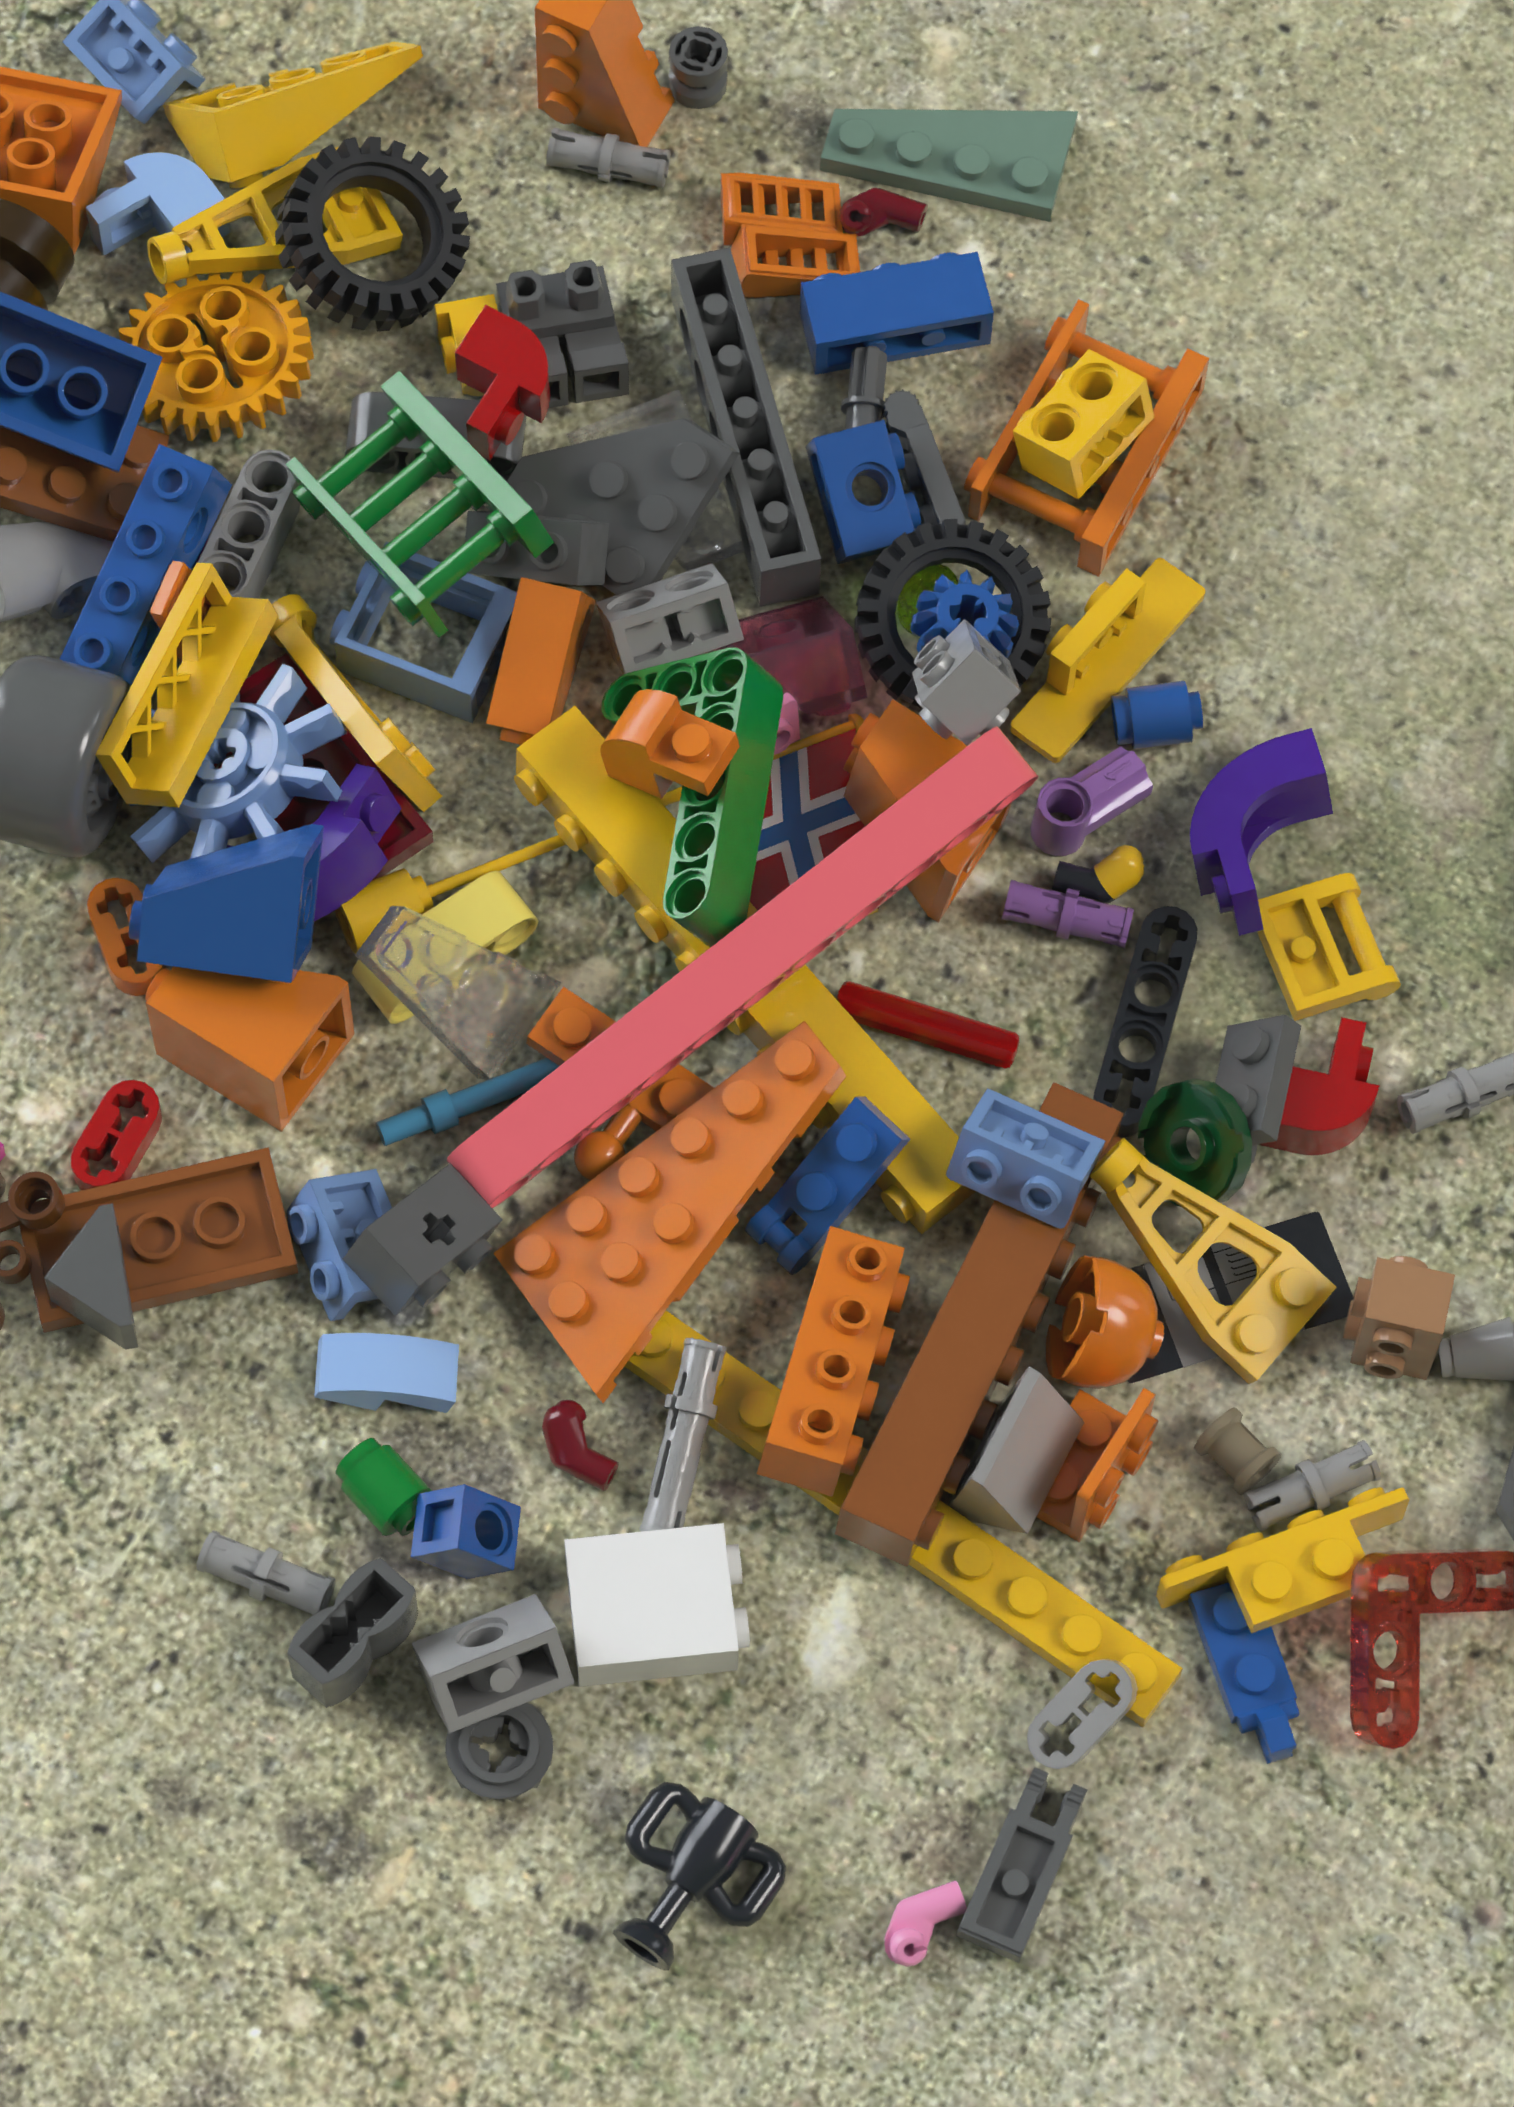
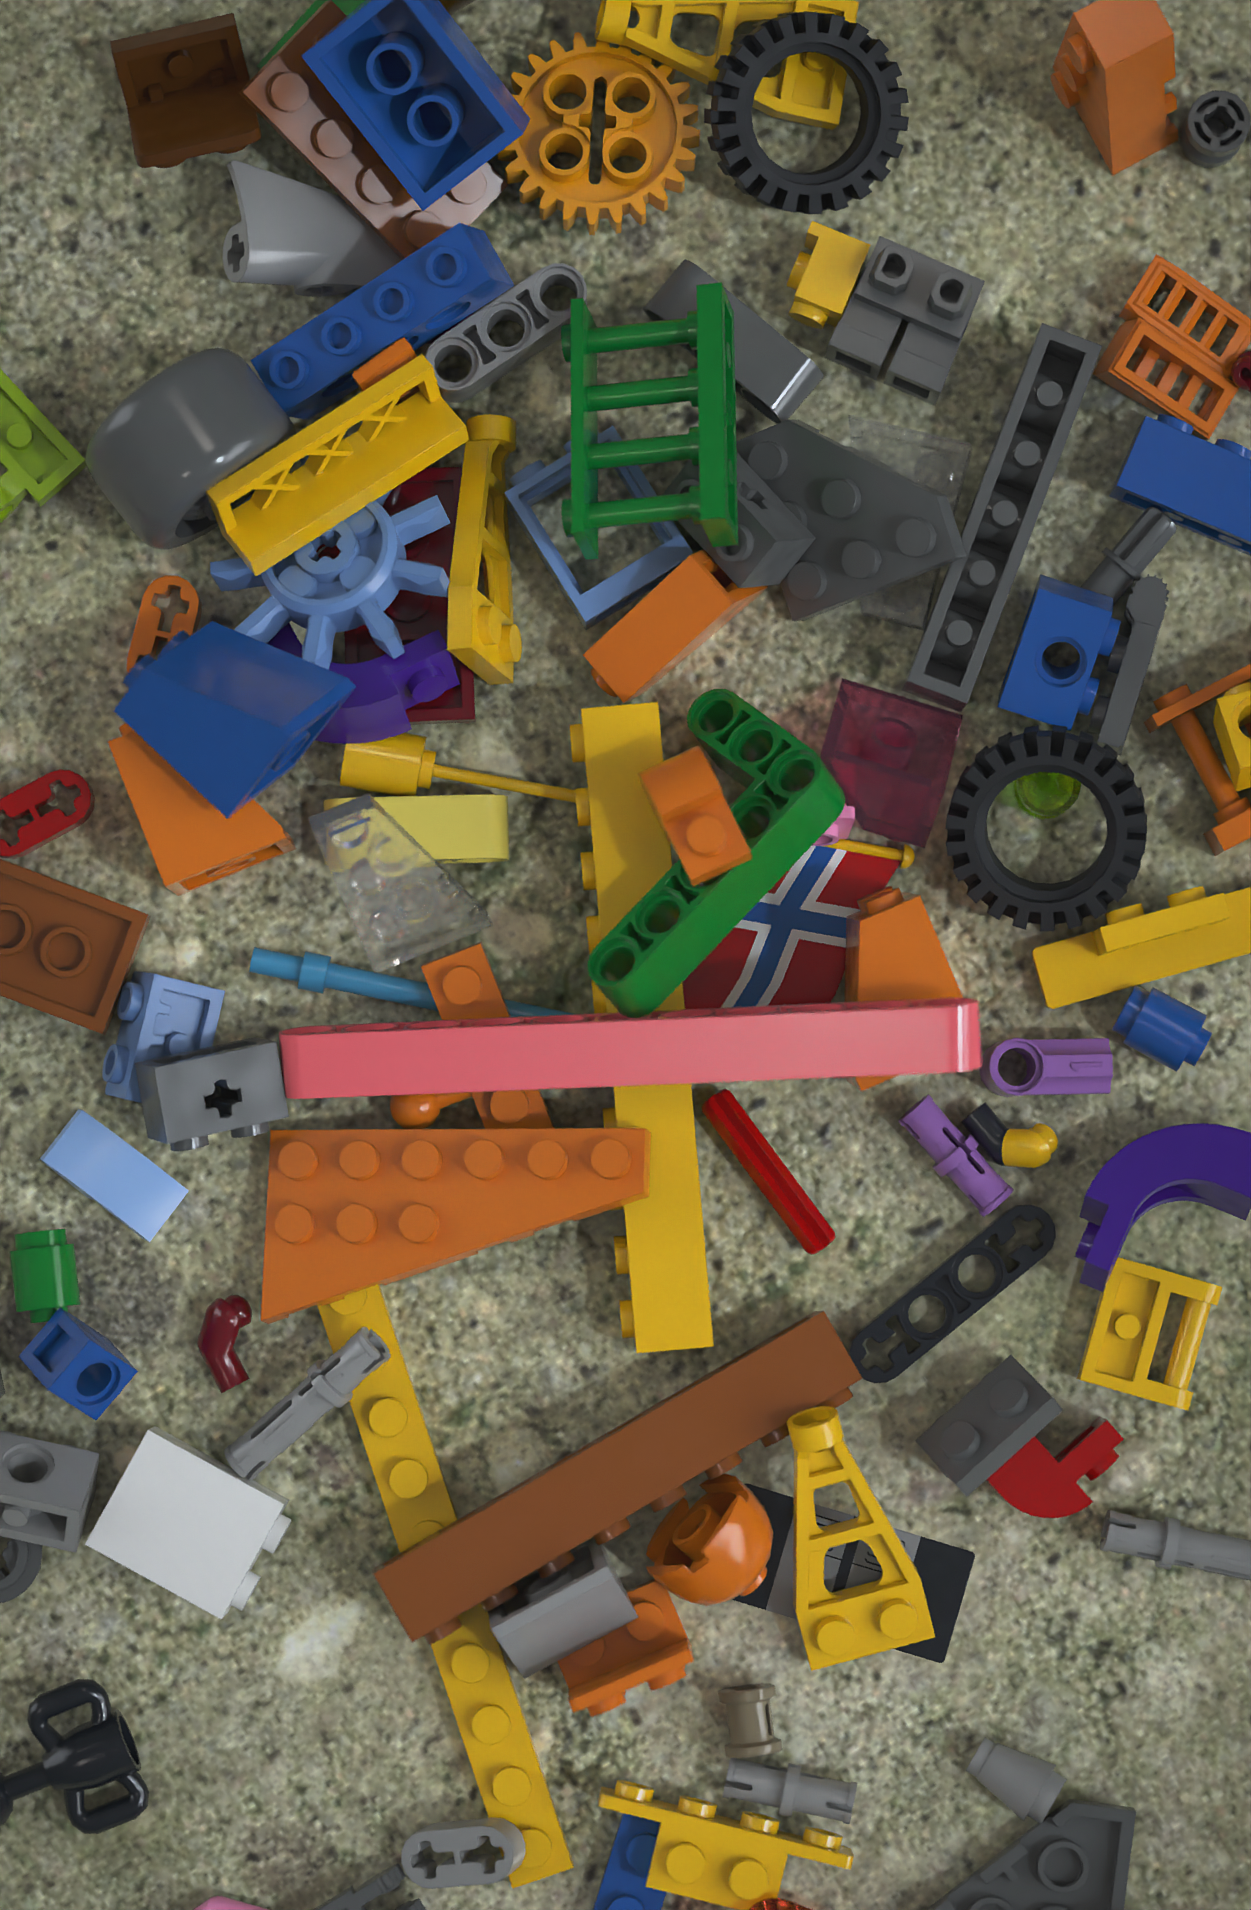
camera: 35 degrees right, 20 degrees up
red brick [455,305,550,461] -> none
light grey pin [546,128,671,188] -> none
light grey brick [596,563,744,674] -> none
blue plate [745,1096,910,1275] -> none
orange brick [757,1226,910,1497] -> none
blue gear [911,570,1019,658] -> none
light grey brick [912,619,1021,746] -> none
medium blue bracket [946,1088,1106,1229] -> none
dark green tile [1138,1079,1252,1207] -> none
medium nougat brick [1343,1256,1455,1380] -> none

